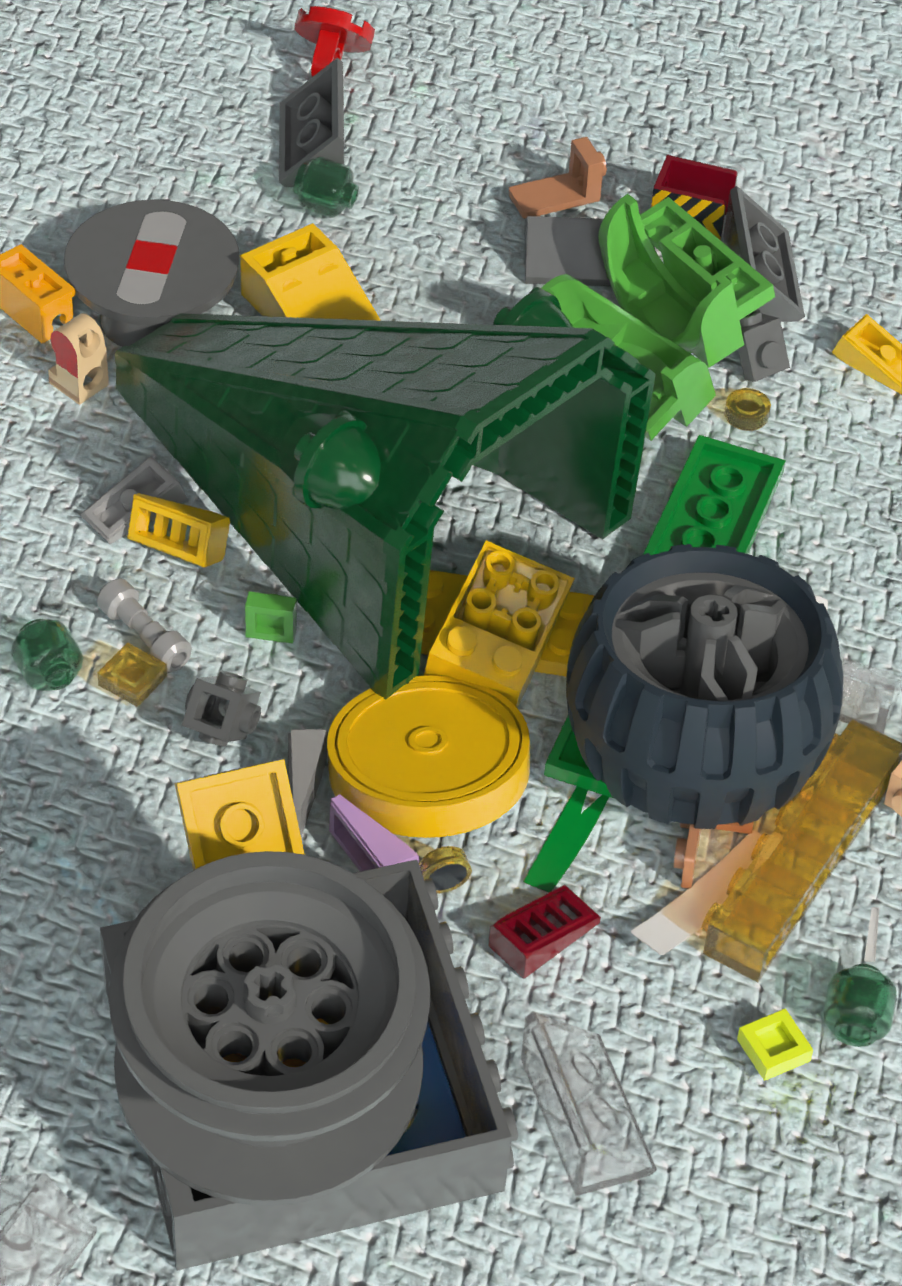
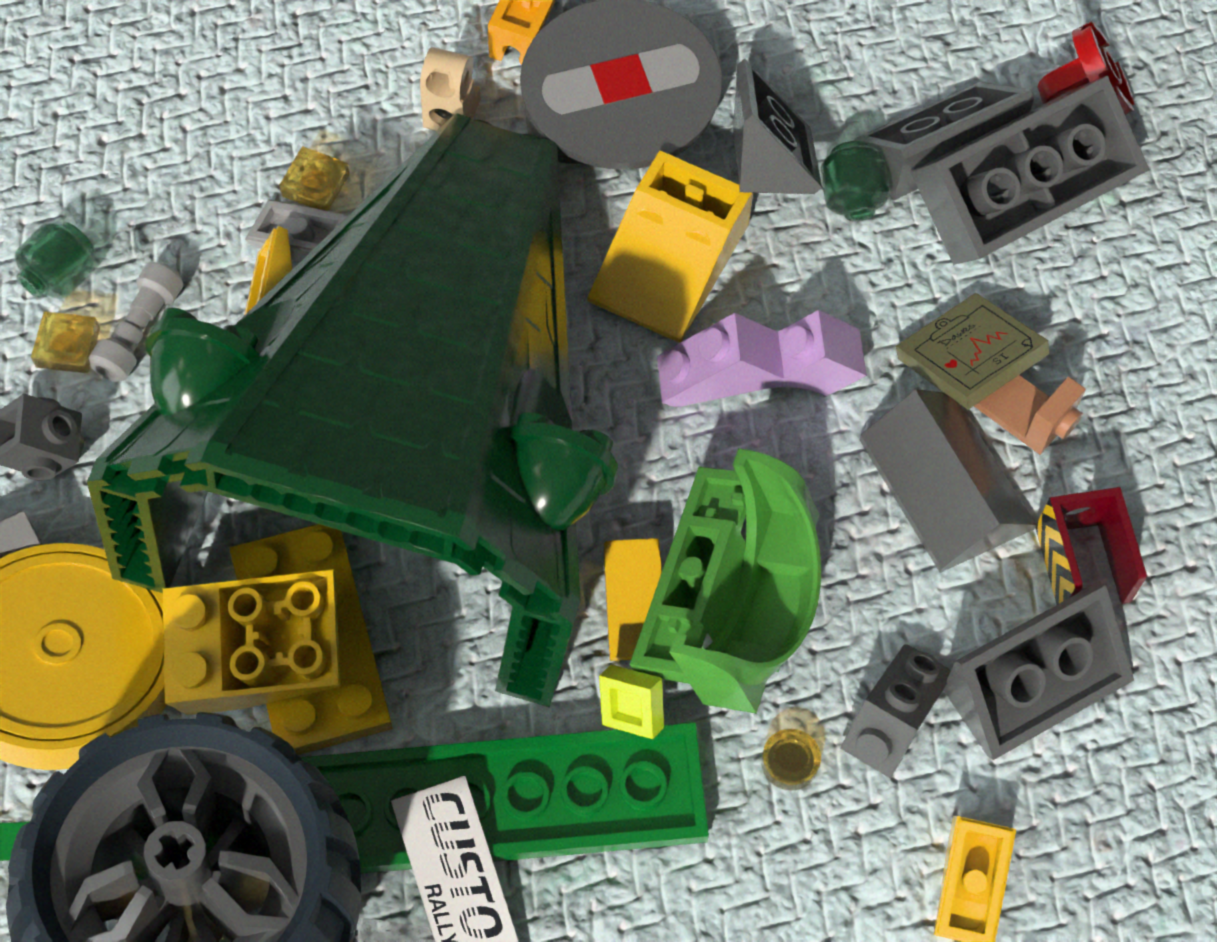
camera: 65 degrees right, 15 degrees up
bright green piece [598,194,775,368] -> none
none -> clear yellow plate [279,146,350,211]
none -> neon yellow plate [599,664,664,739]
none -> lavender arch [657,310,867,407]
none -> dark grey slope [733,58,822,194]
none -> olive tile [896,293,1049,410]
none -> dark grey brick [911,76,1150,265]

